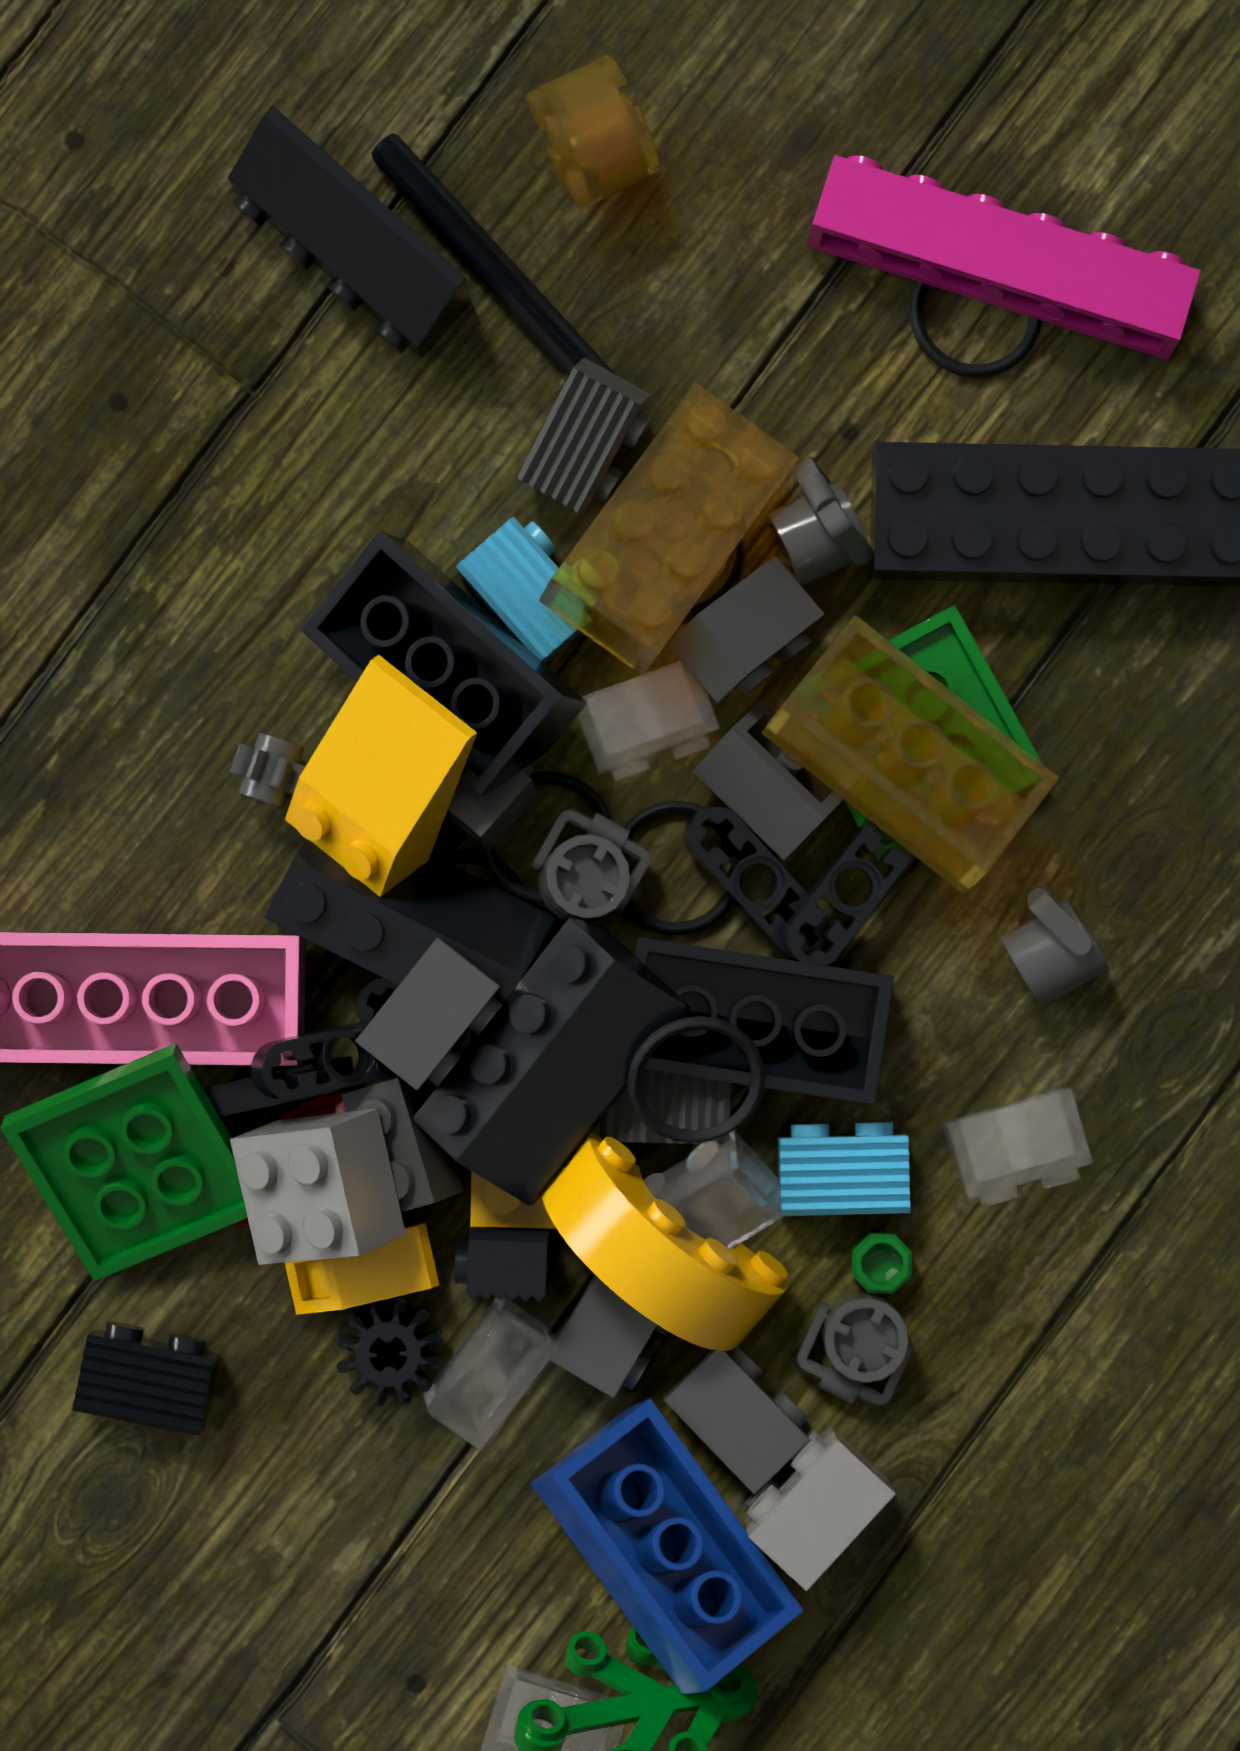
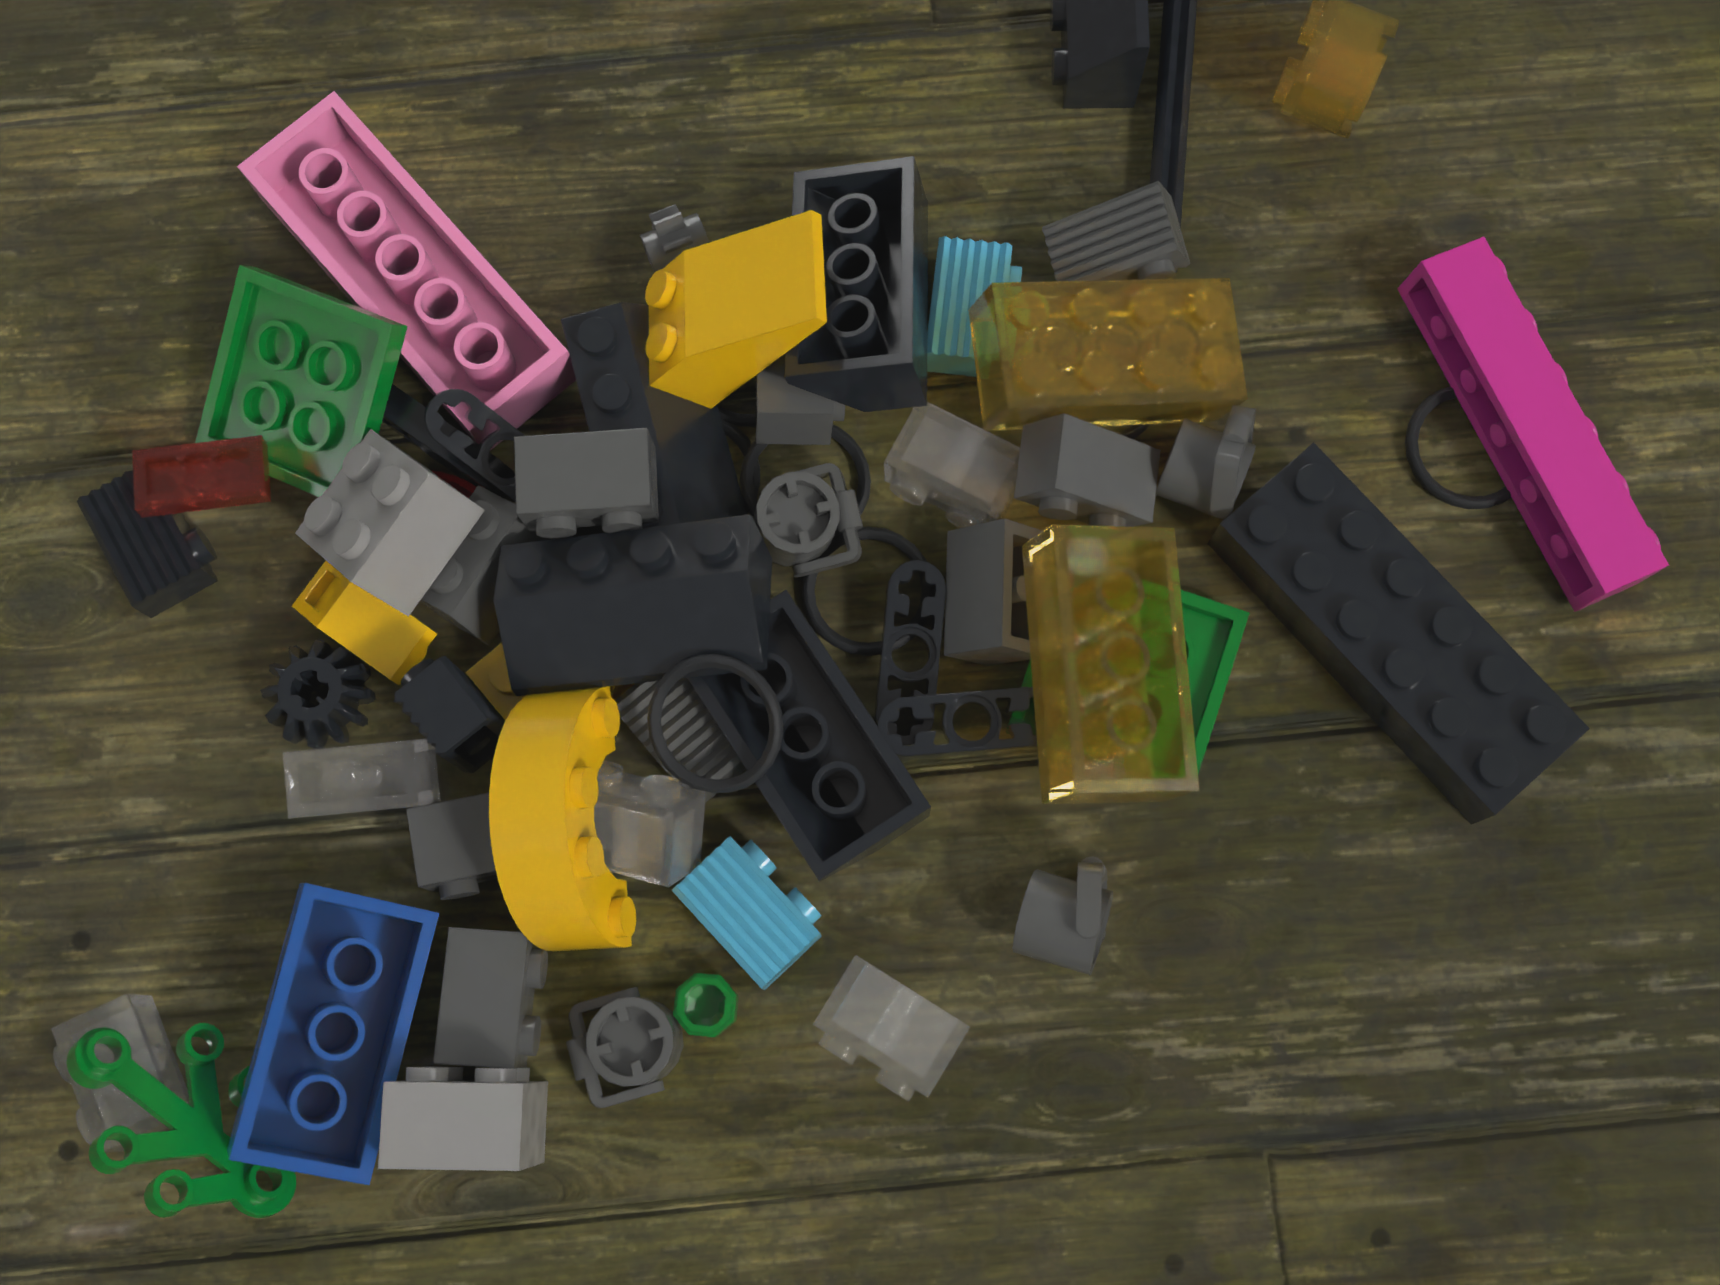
camera: 50 degrees right, 10 degrees down
none -> clear red plate [132,435,271,518]

